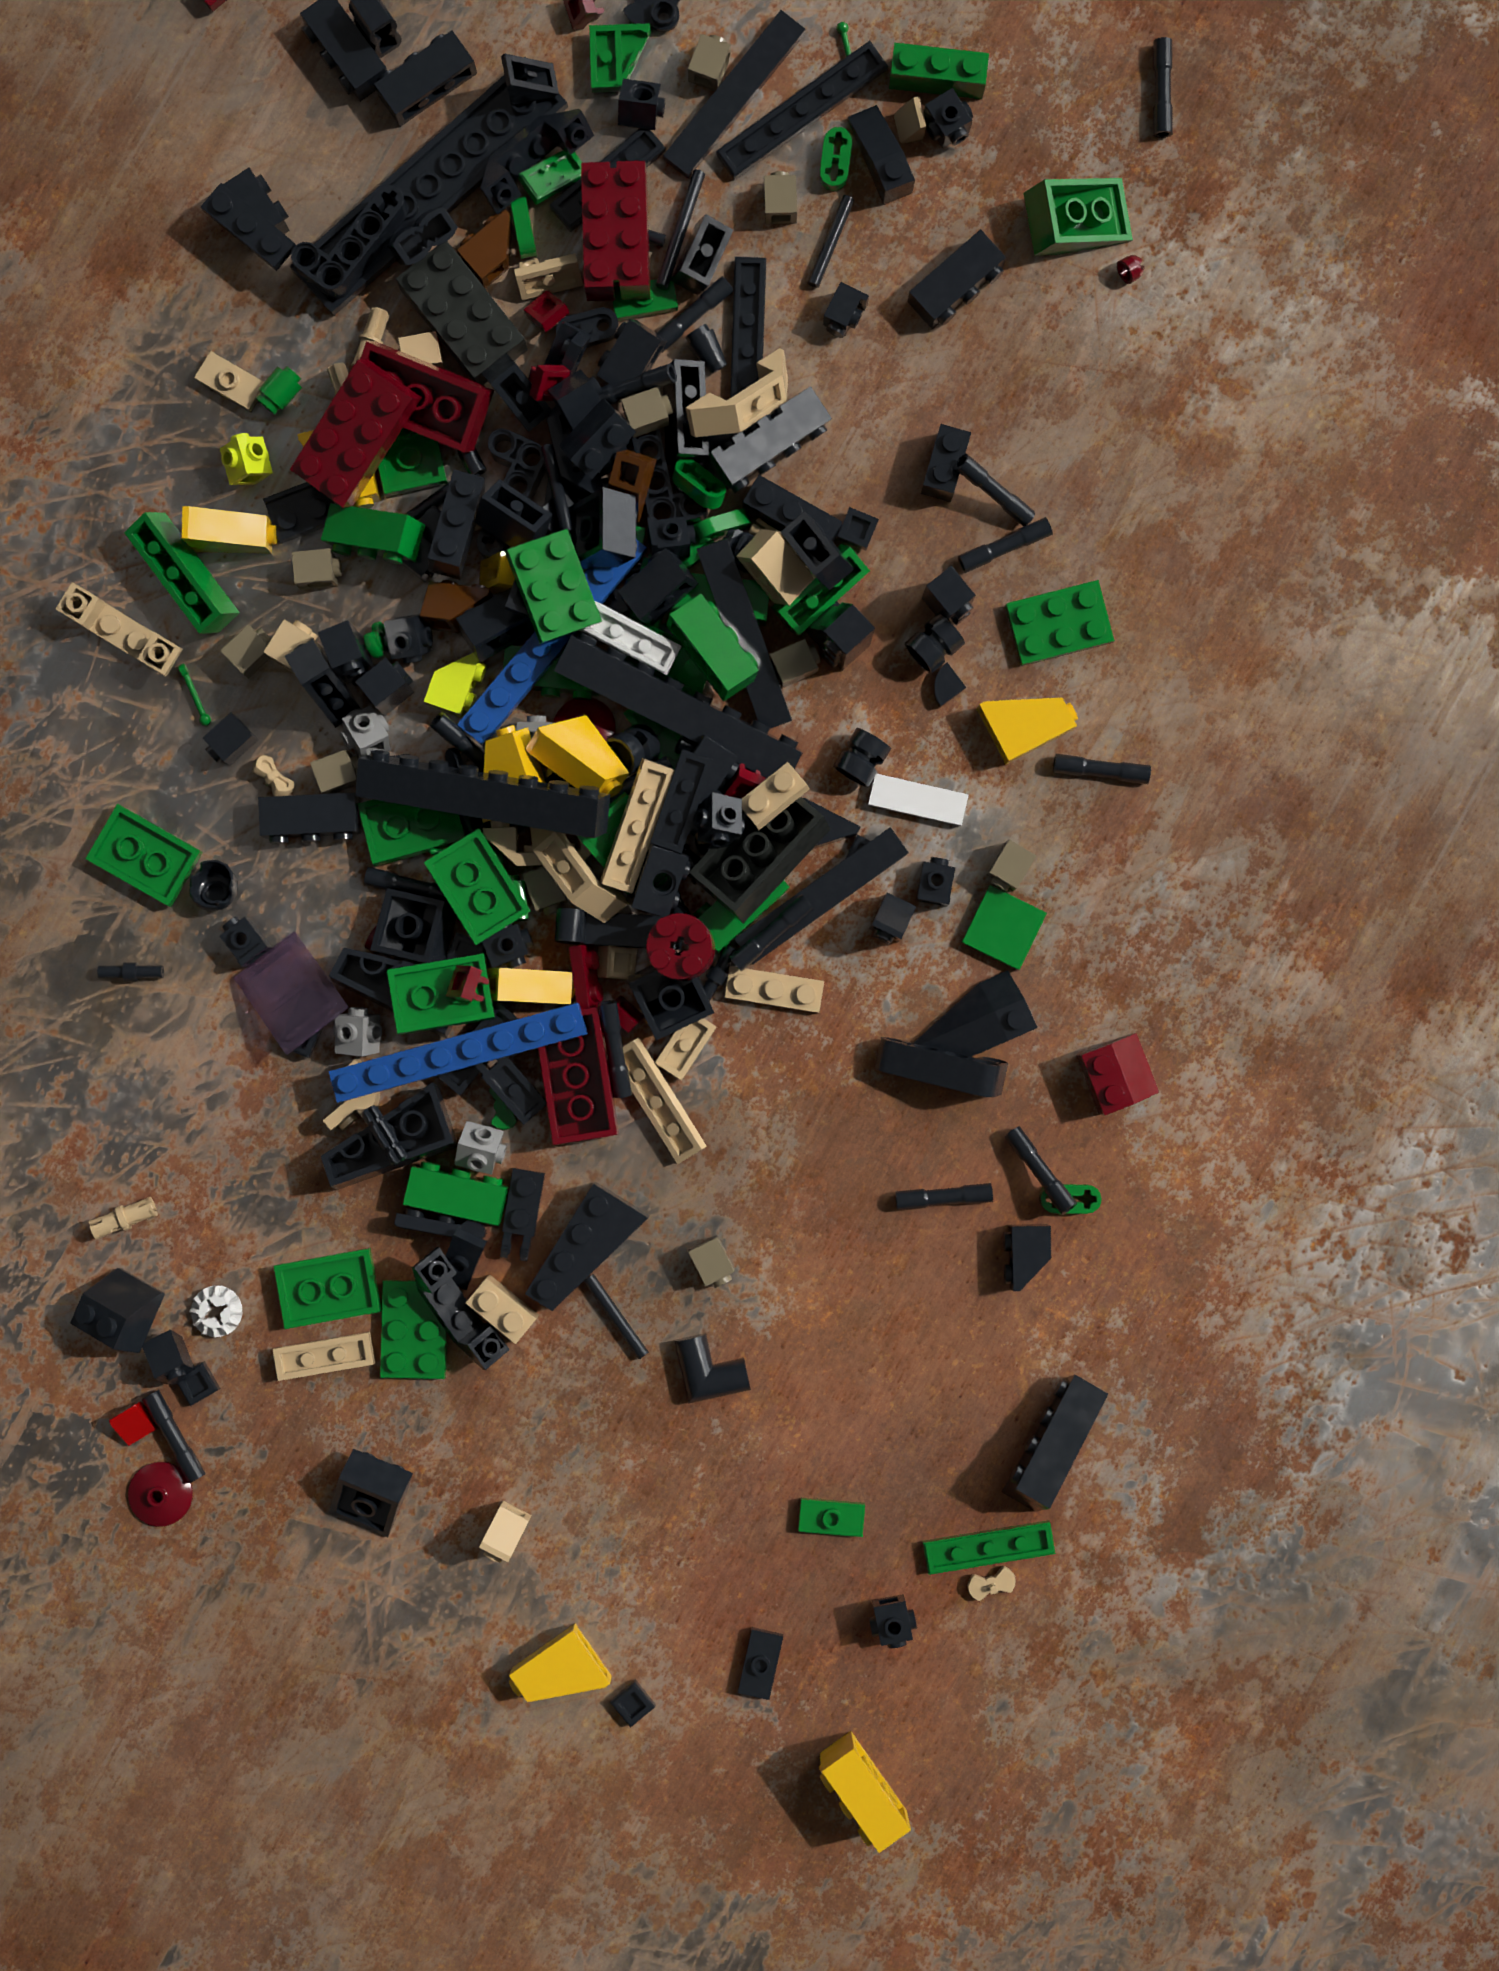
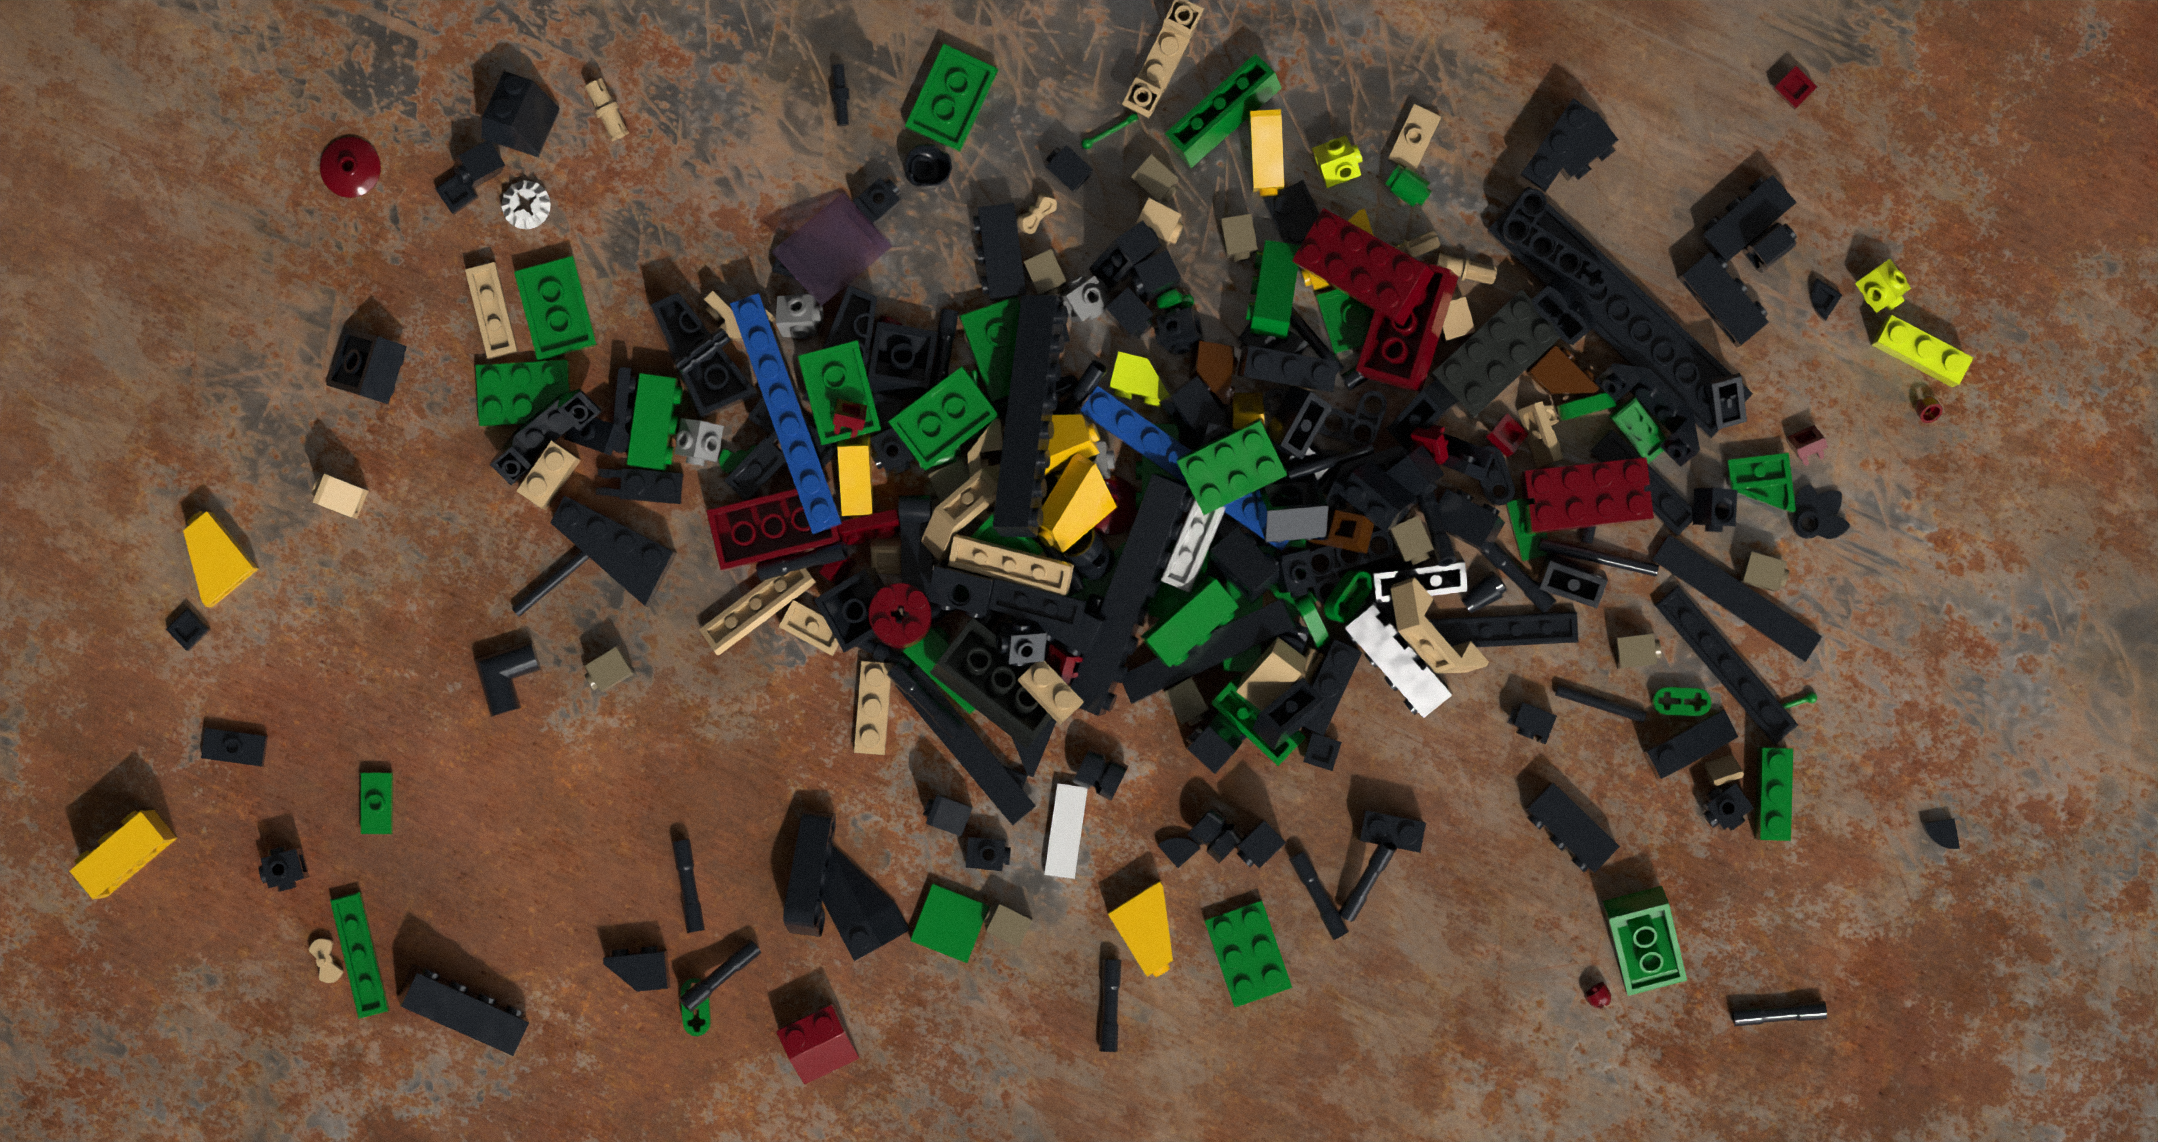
camera: 95 degrees right, 0 degrees up
red slope [108,1401,157,1446] -> none
black piece [142,1390,206,1484] -> none

